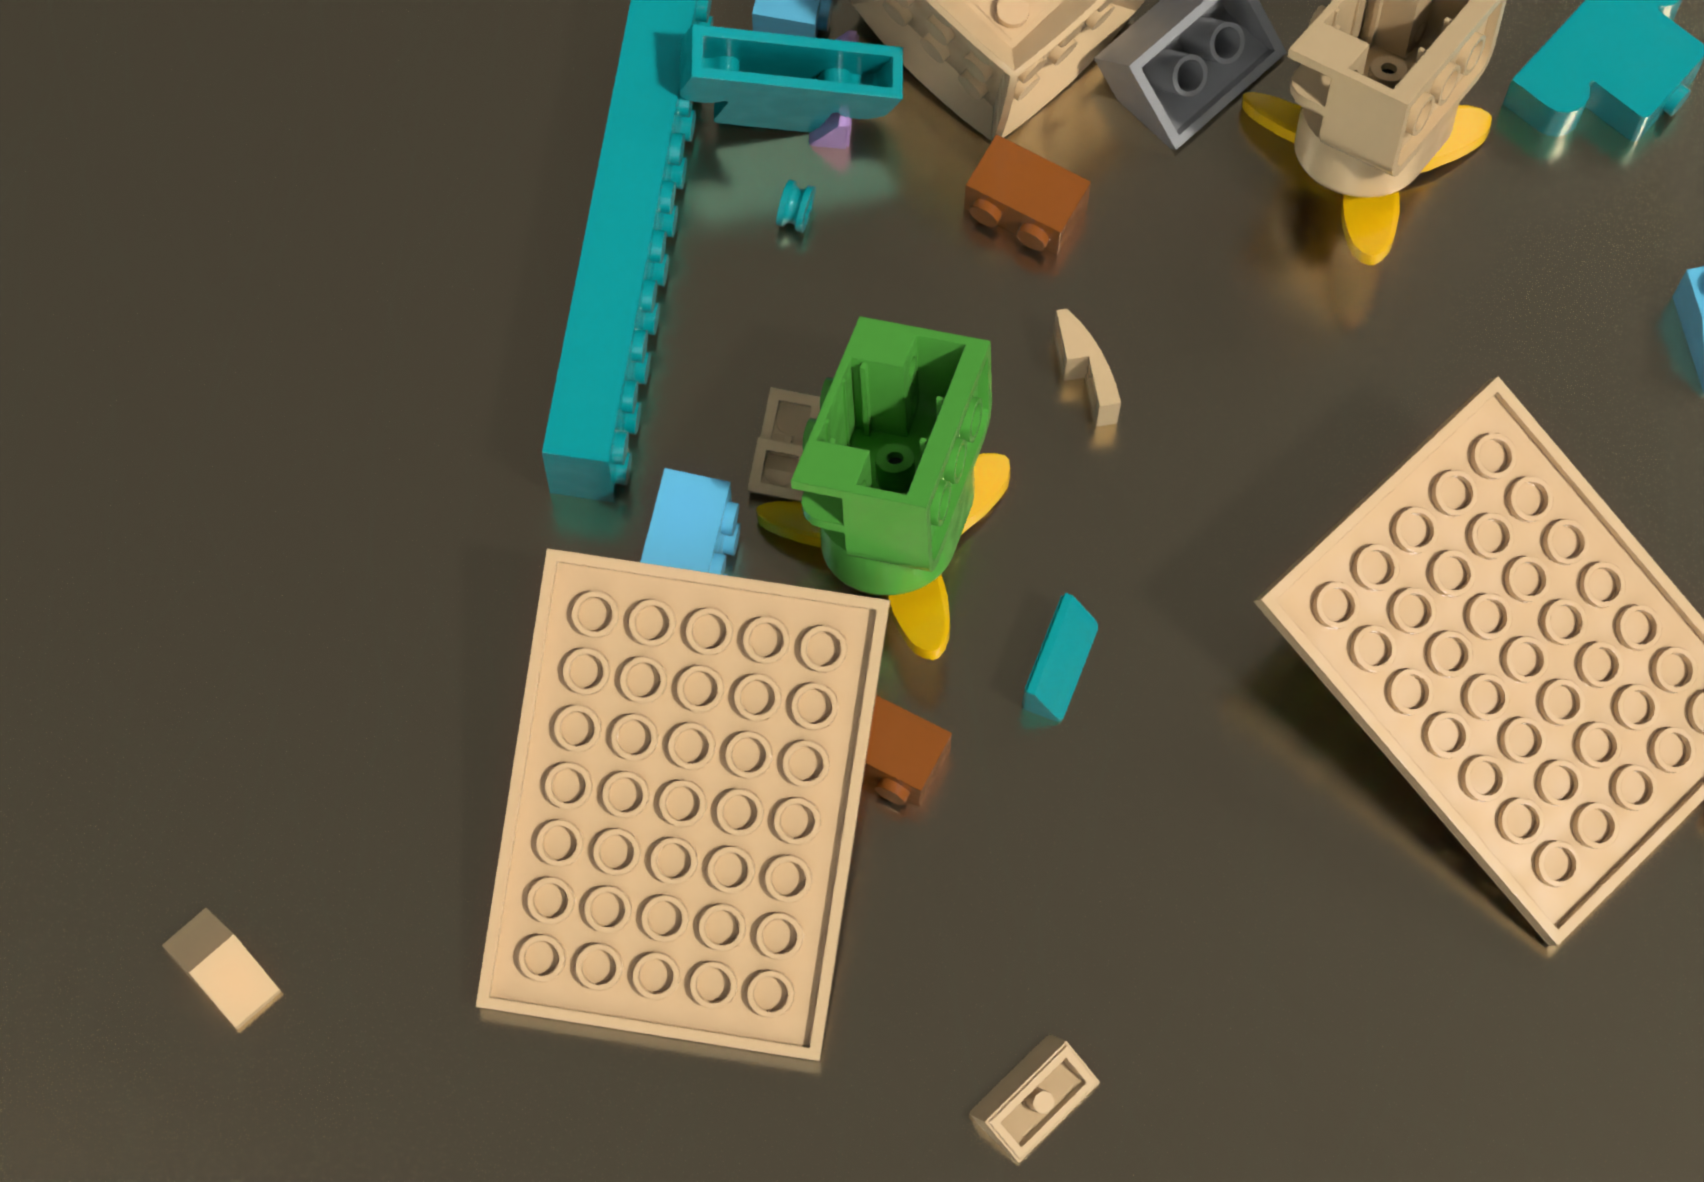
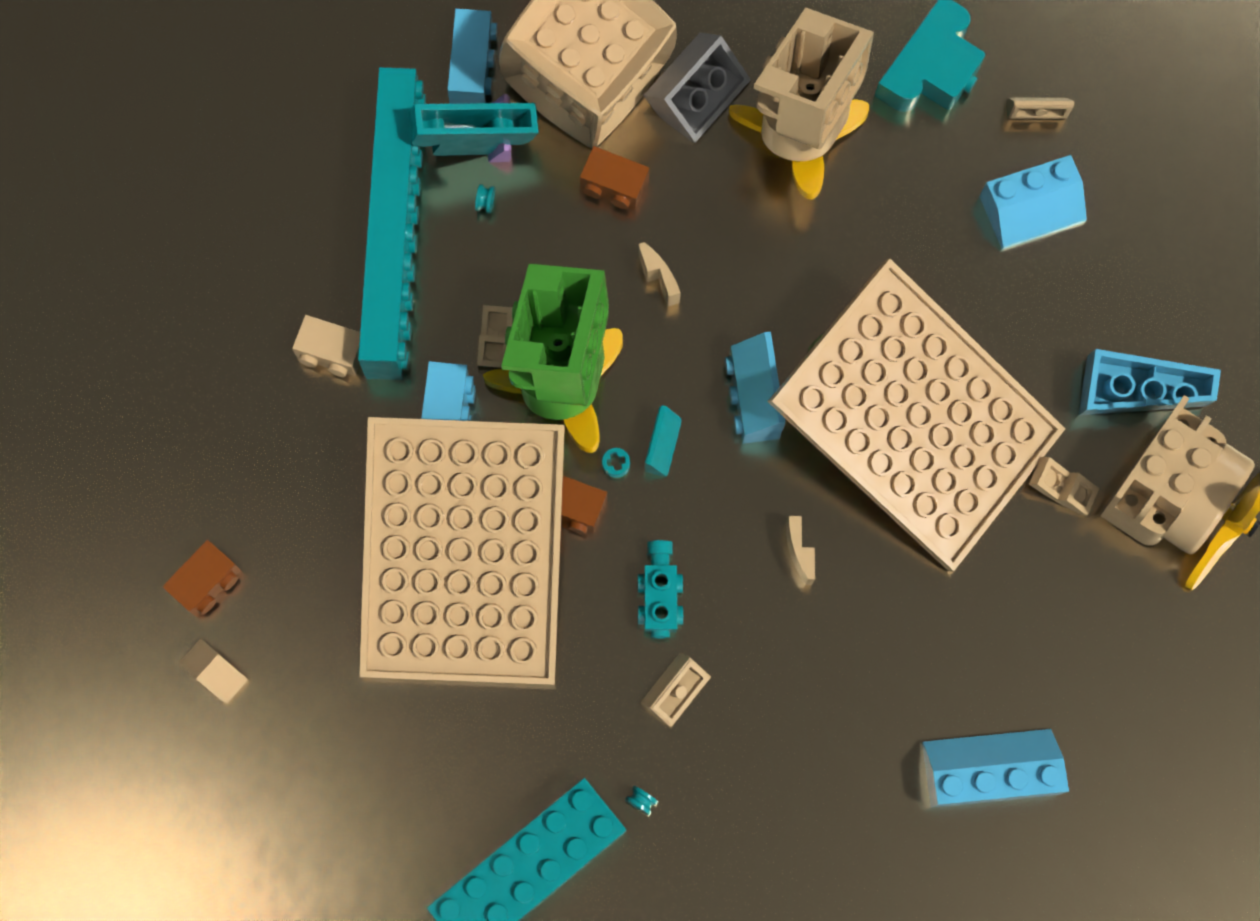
camera: 10 degrees left, 5 degrees up
none -> dark orange brick [162,539,241,618]
none -> tan brick [292,315,360,377]
none -> teal bush [602,448,630,478]
none -> teal brick [638,540,683,639]
none -> medium azure slope [724,331,785,444]
none -> tan slope [786,516,815,585]

